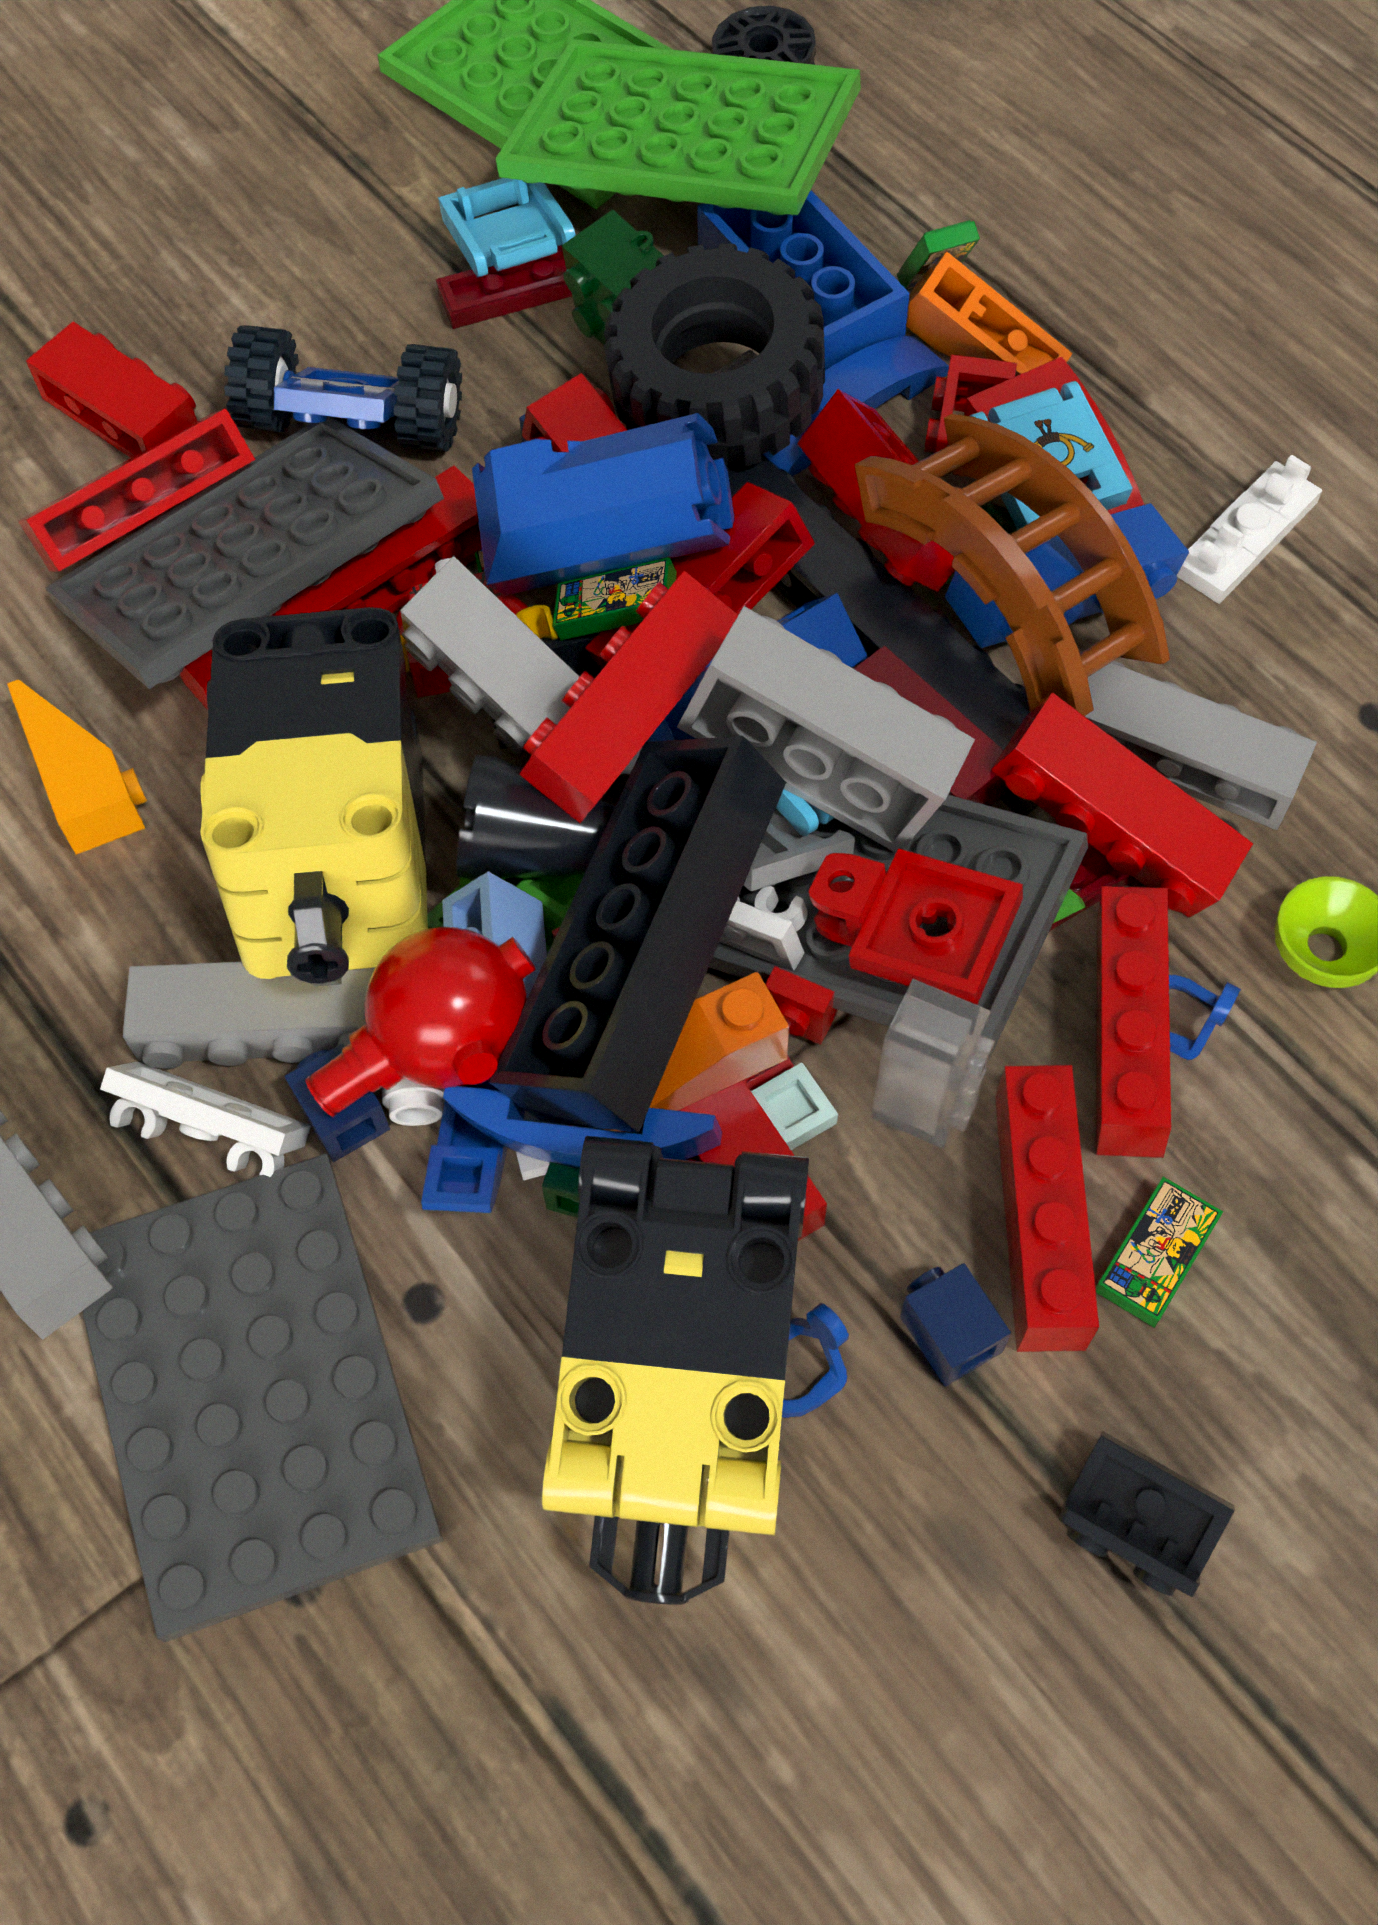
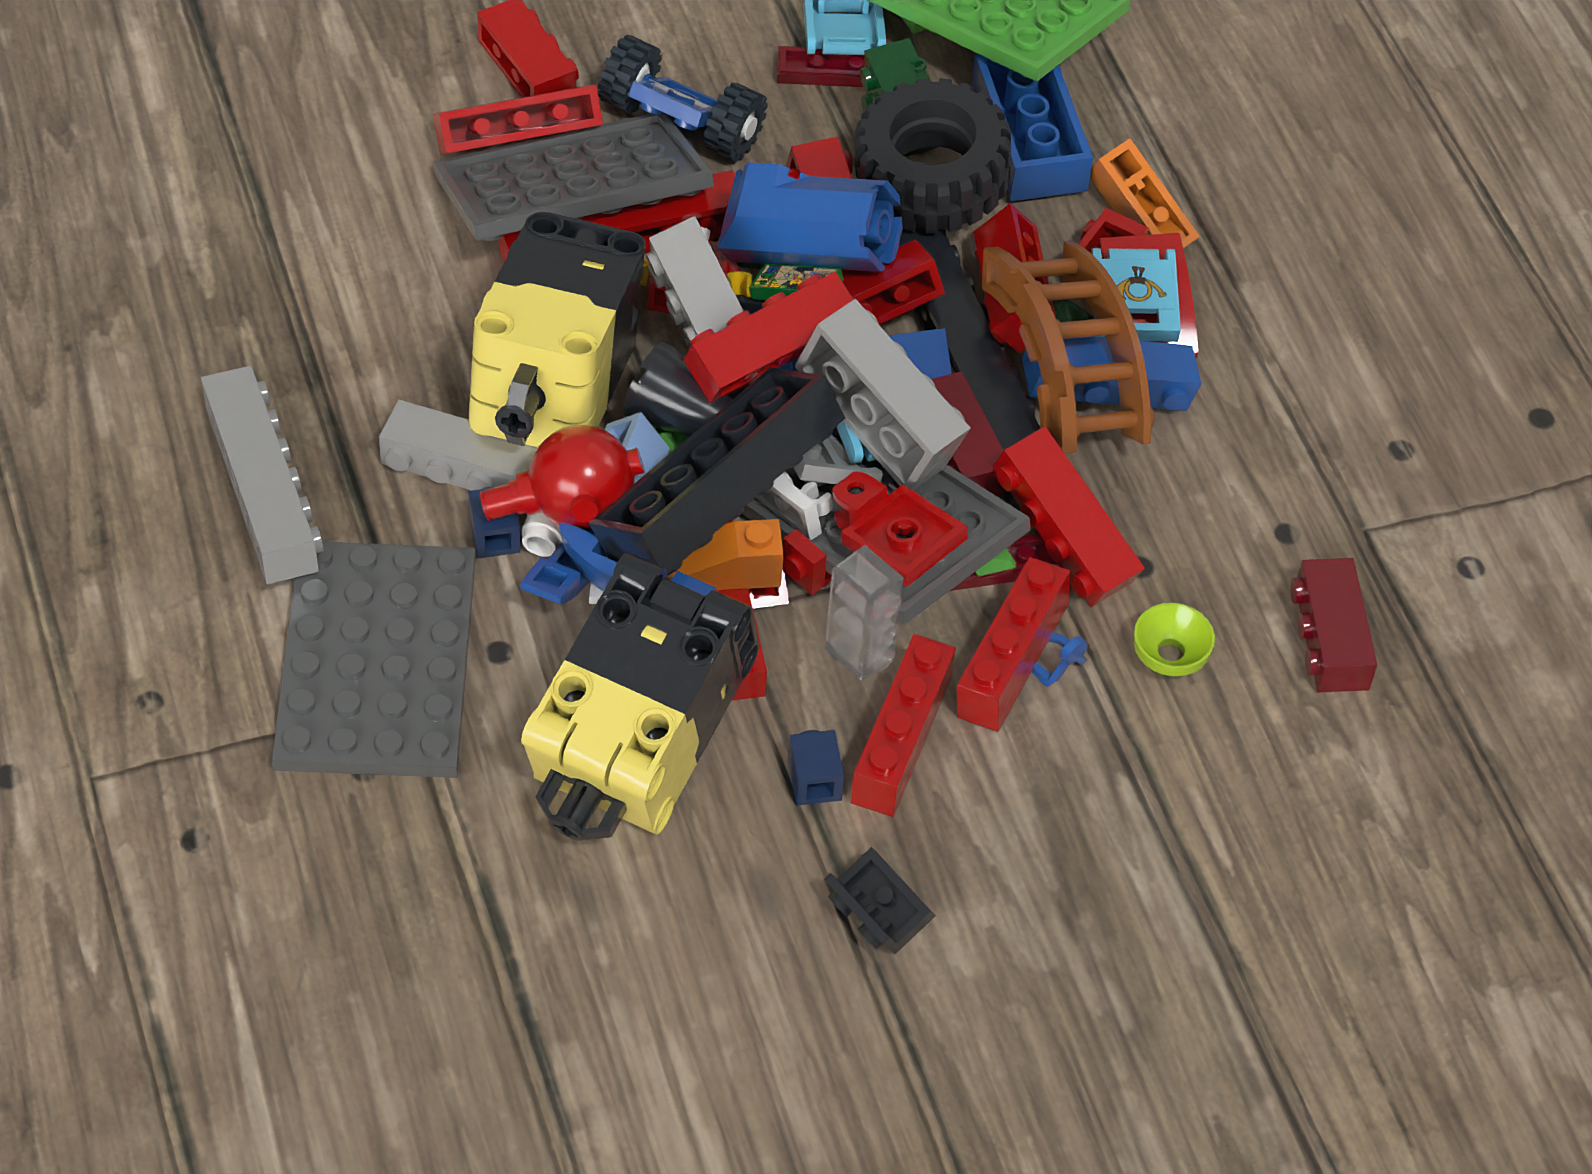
camera: 15 degrees right, 10 degrees down
light orange slope [7,679,147,855] -> none
white plate [100,1061,311,1177] -> none
light aqua plate [751,1062,838,1150] -> none
blue slope [762,335,949,477] -> none
blue piece [782,1303,849,1418] -> none
green tile [897,220,980,290] -> none
light grey brick [1085,661,1317,830] -> none
tile [1095,1176,1223,1328] -> none
white plate [1177,455,1322,604] -> none

